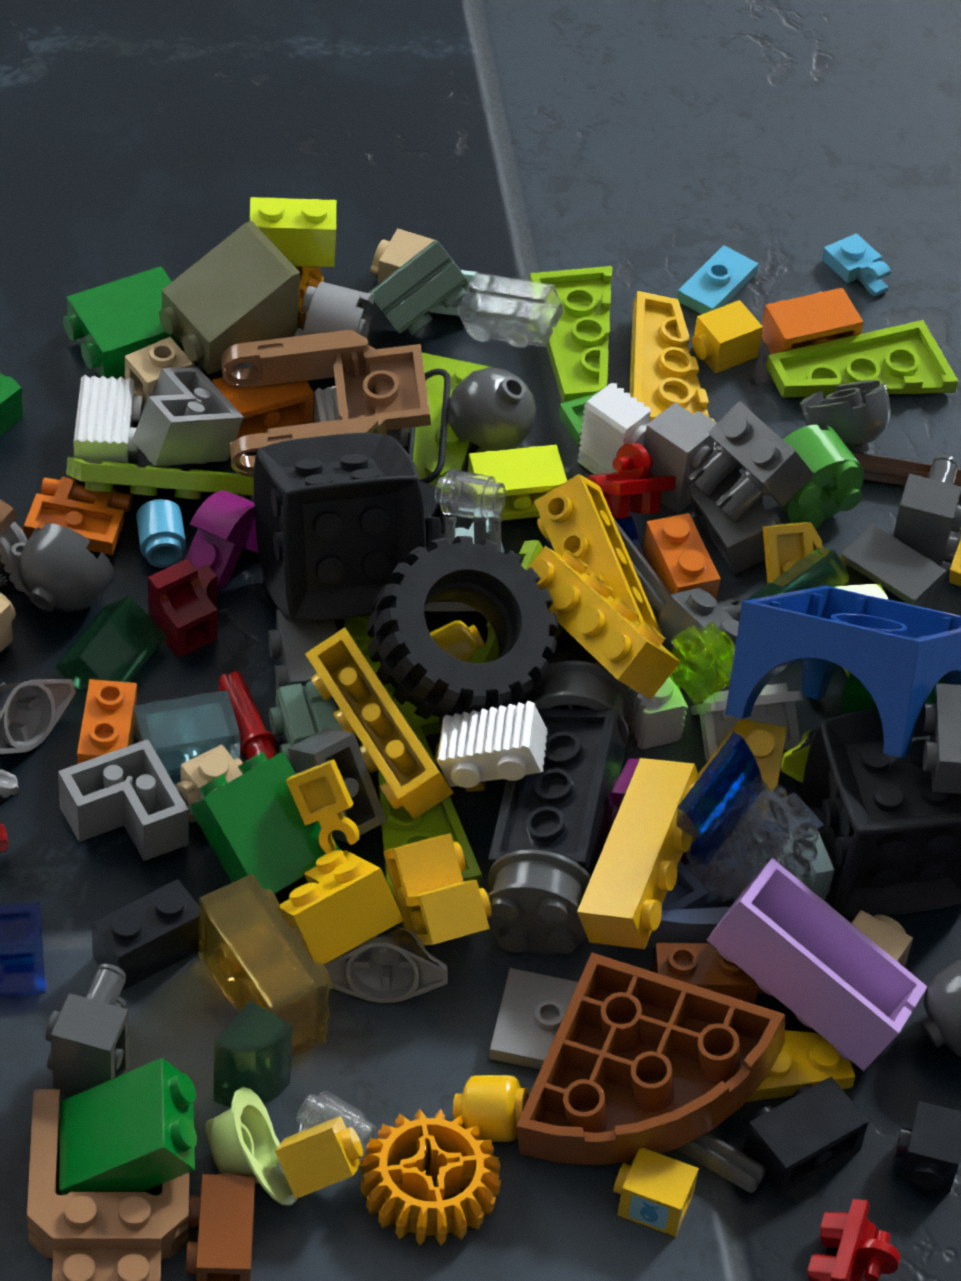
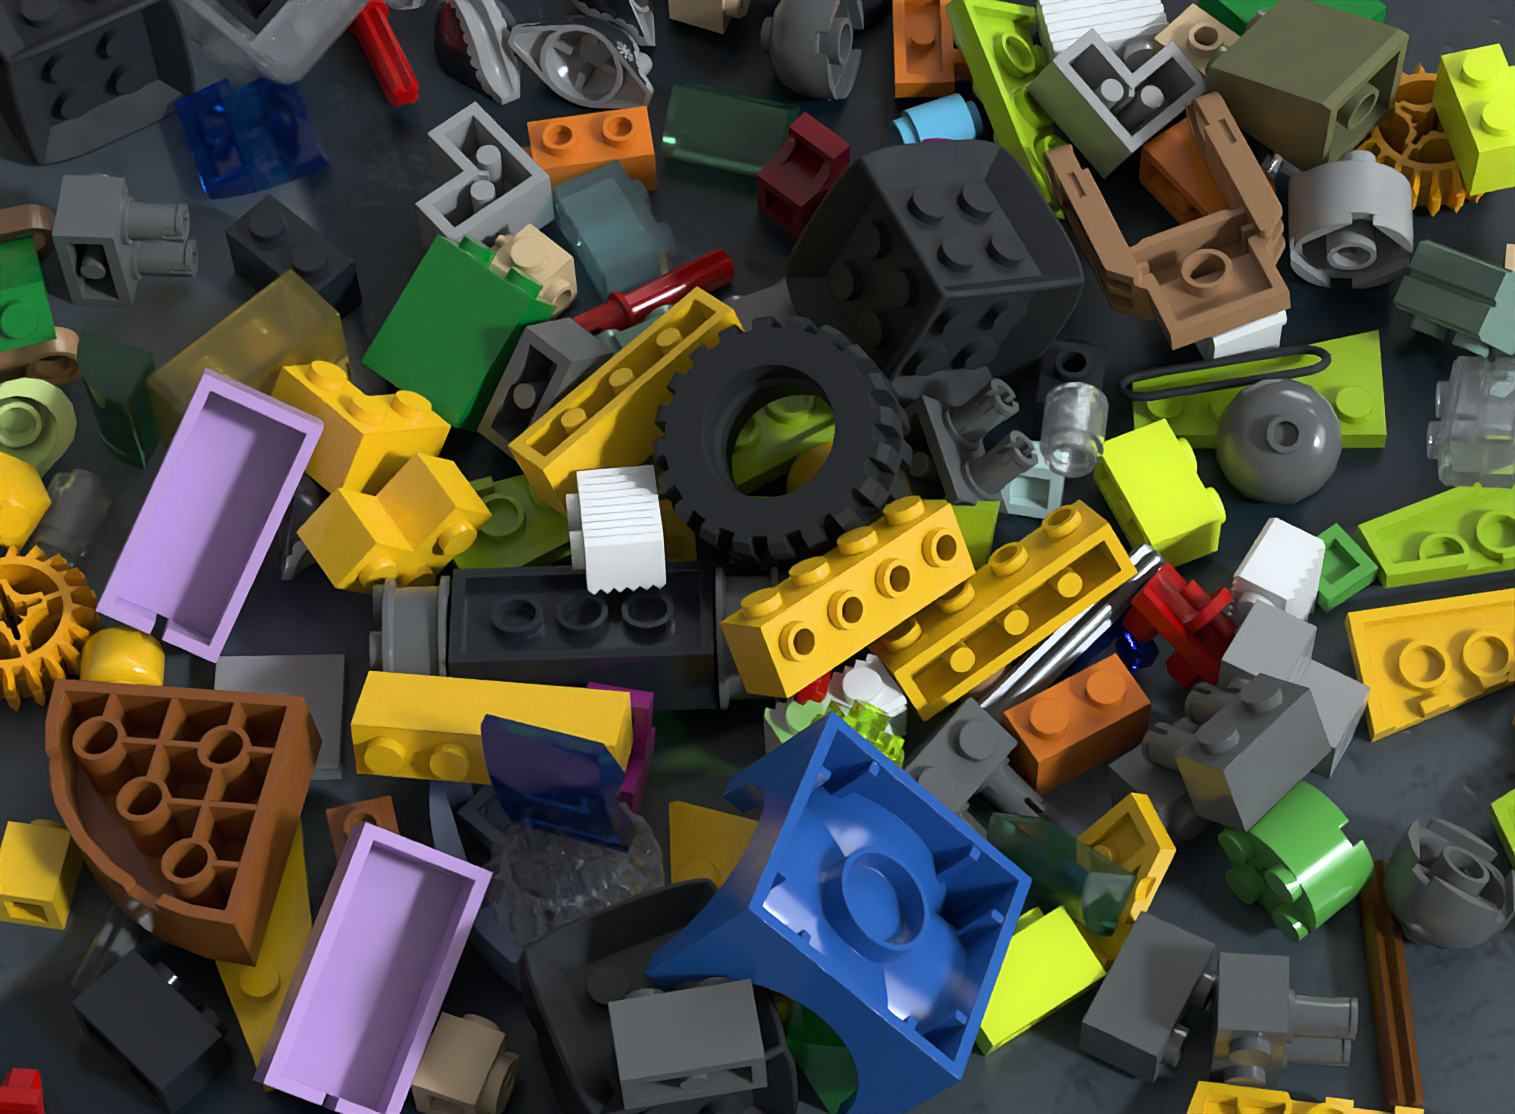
camera: 85 degrees right, 10 degrees up
yellow plate [286,759,359,854] -> none
none -> lavender piece [95,367,324,663]

